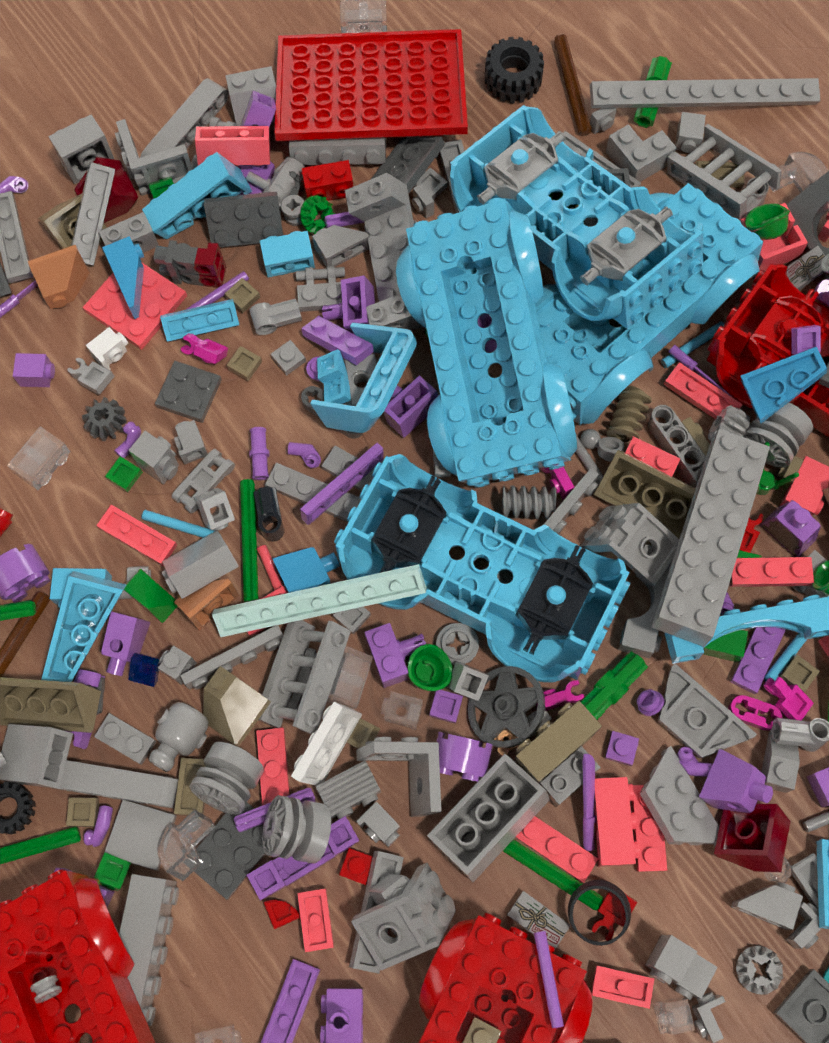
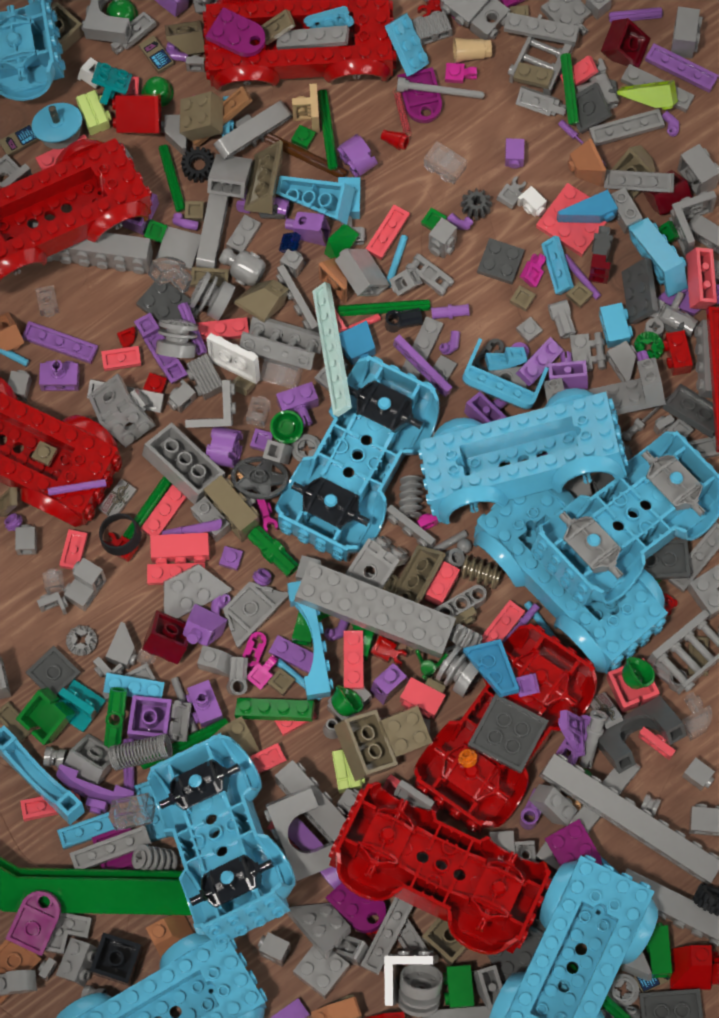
camera: 90 degrees right, 0 degrees up
light grey bush [30,975,62,1003] -> none
light grey brick [174,420,208,464] -> none

